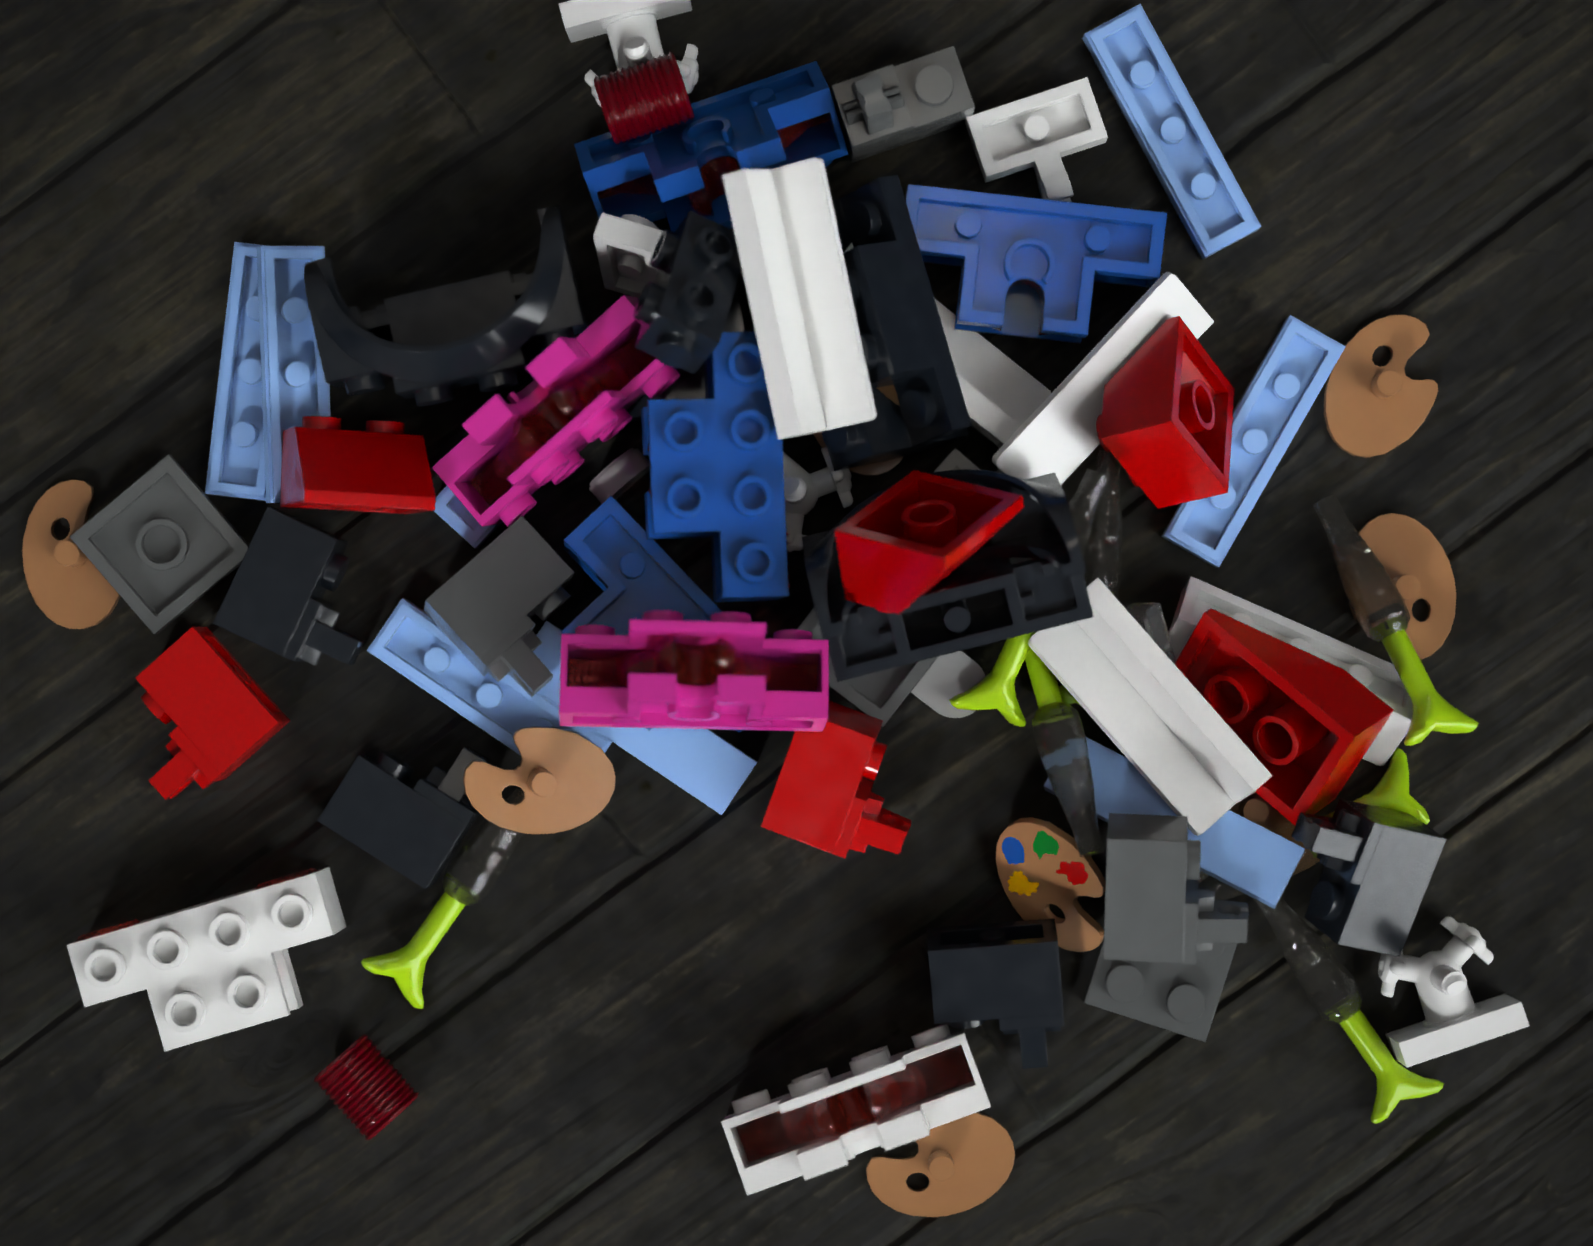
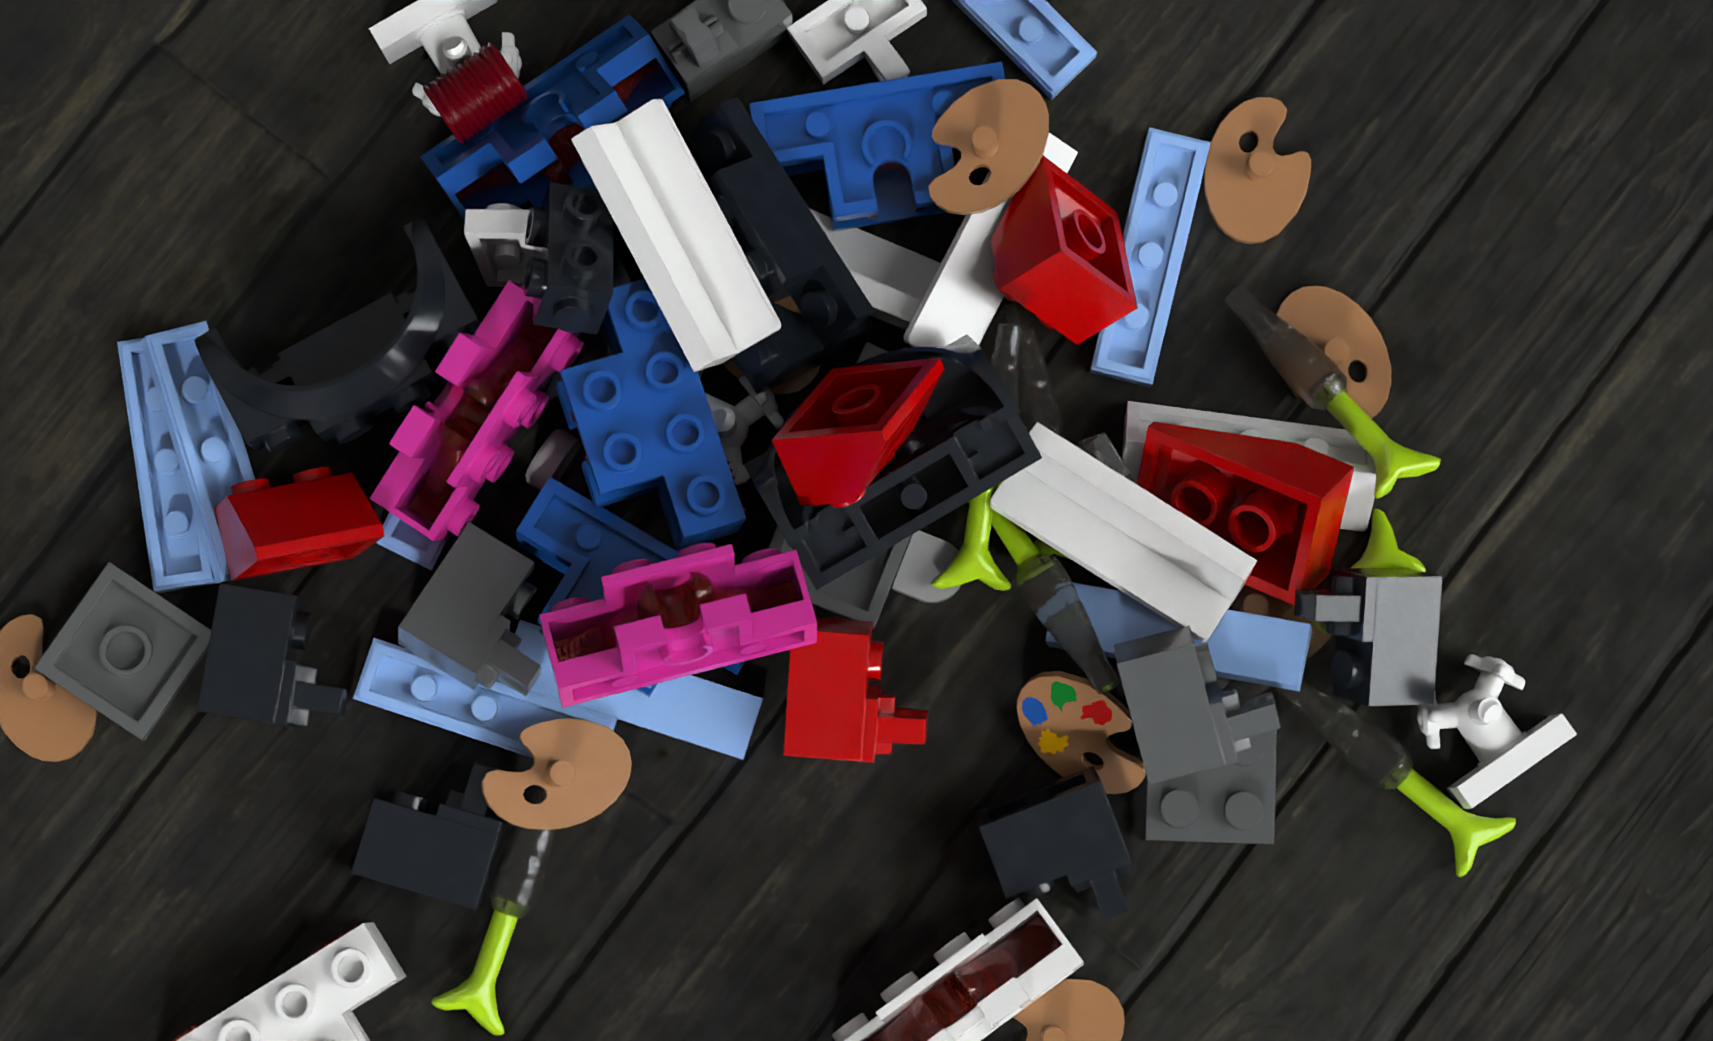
camera: 10 degrees left, 5 degrees down
red hinge [135,627,290,800] -> none
none -> medium nougat piece [928,79,1049,215]

